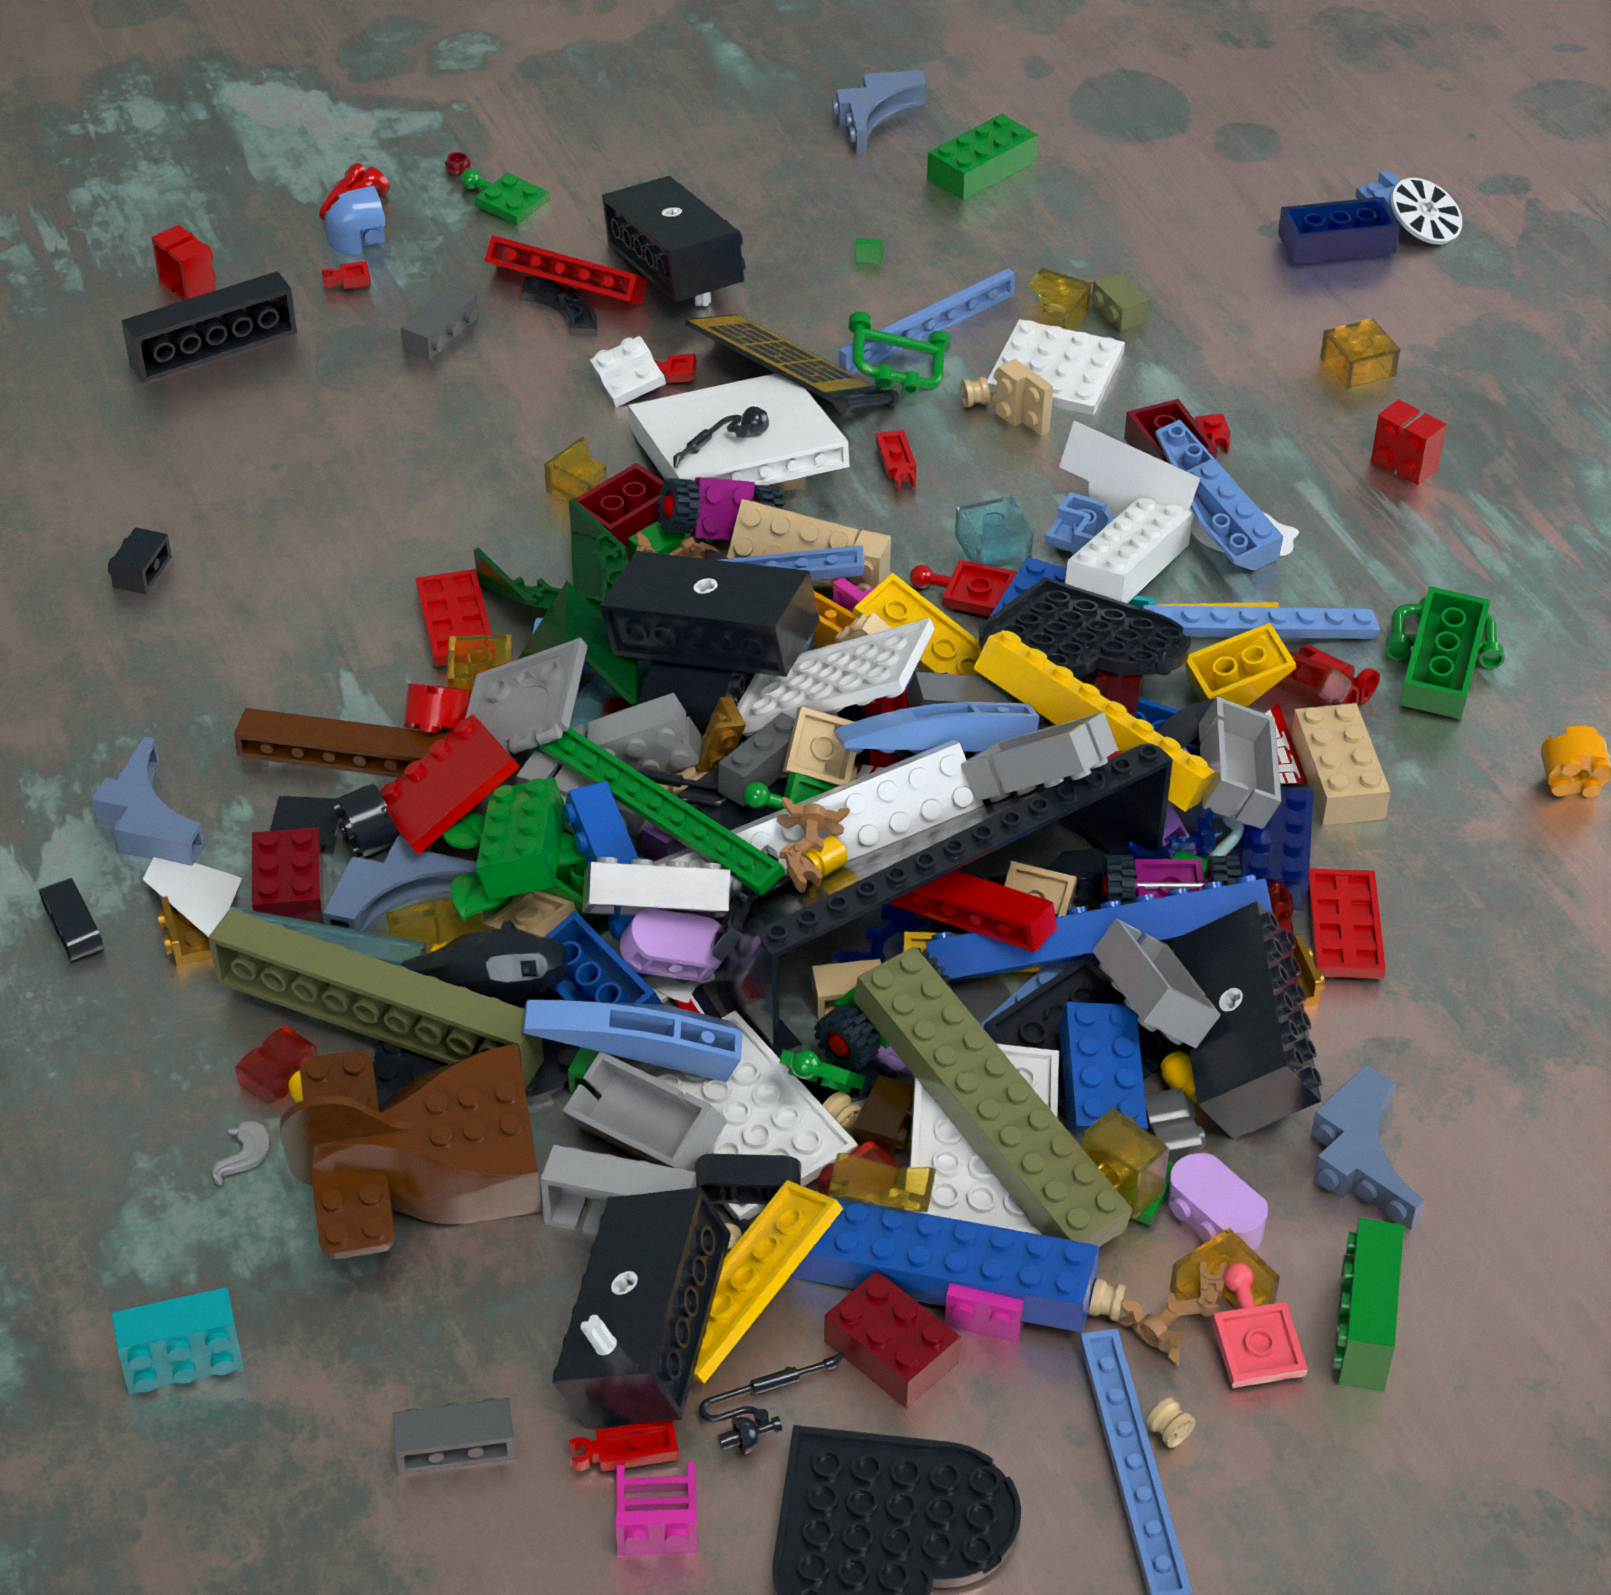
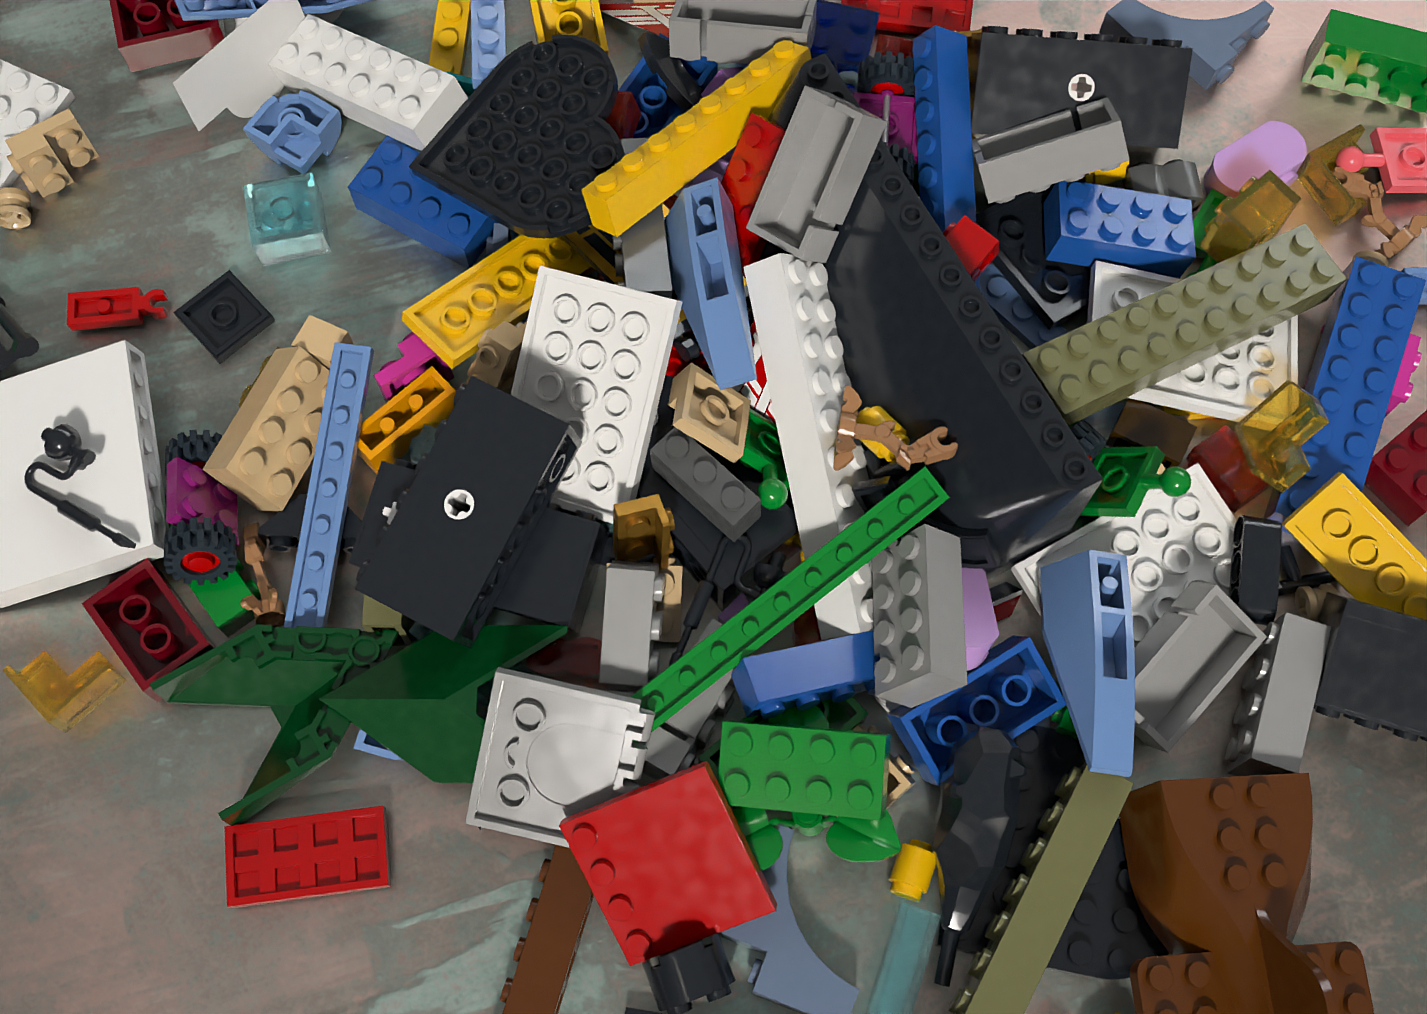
camera: 85 degrees left, 25 degrees up
clear yellow panel [386,900,485,952] -> none
red brick [403,683,471,734] -> none
clear yellow brick [447,634,514,693] -> none
red plate [910,560,1017,617] -> none
none -> black tile [173,270,275,364]

